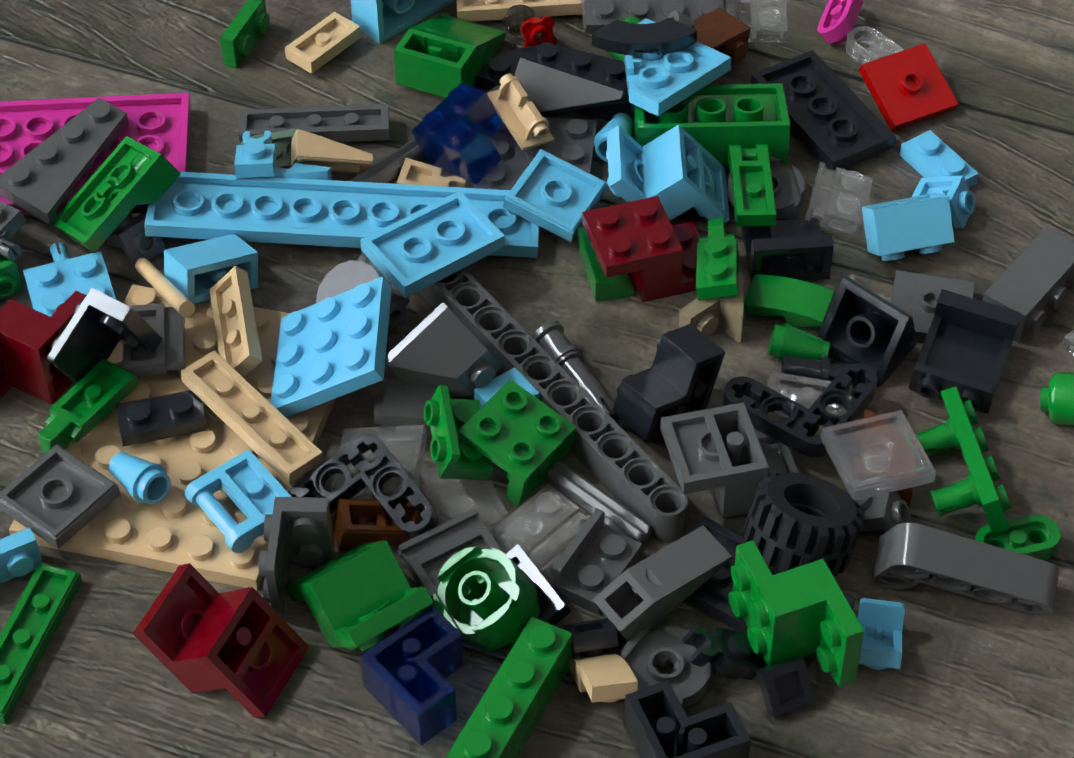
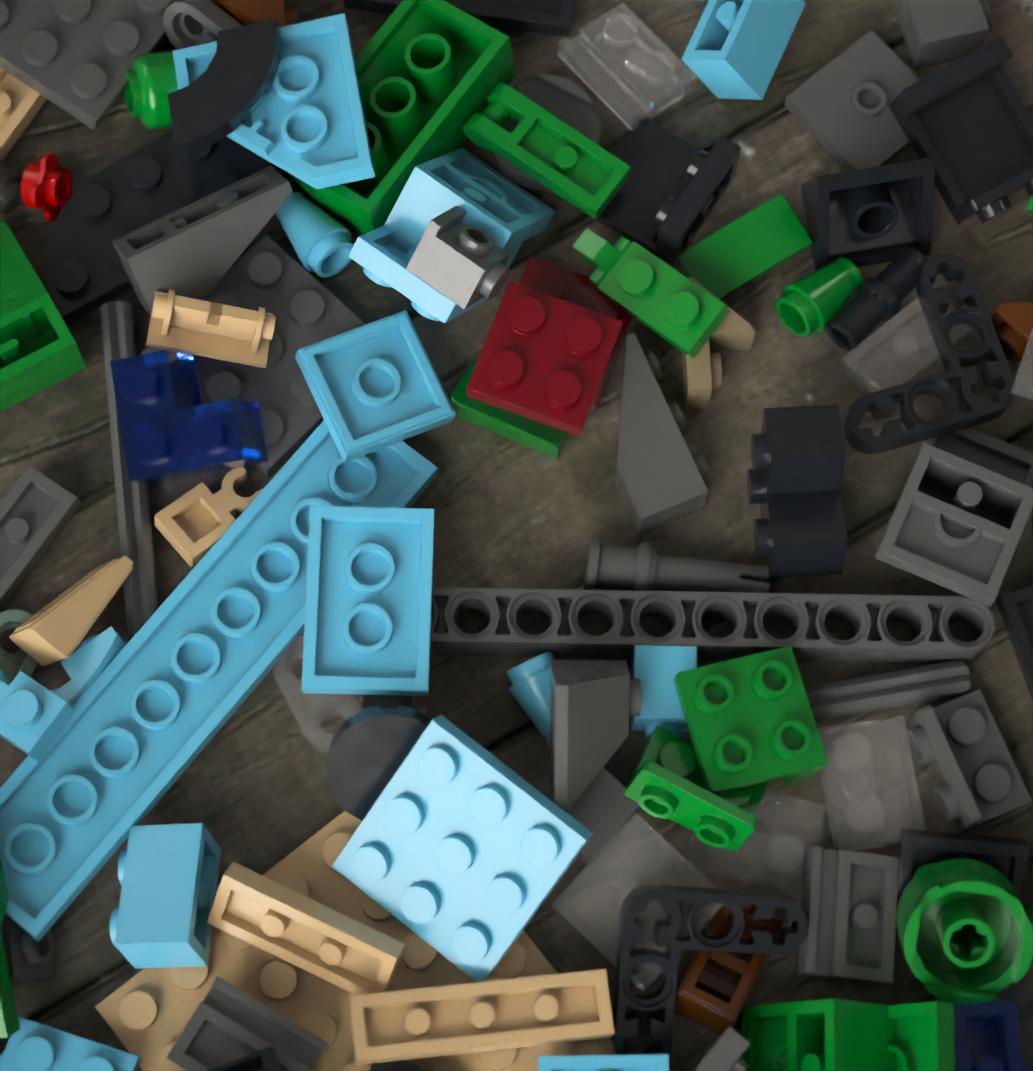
camera: 55 degrees left, 25 degrees up
tan bar [135,258,195,317] -> none
none -> brick [406,206,510,309]
none -> dark grey slope [614,333,712,536]

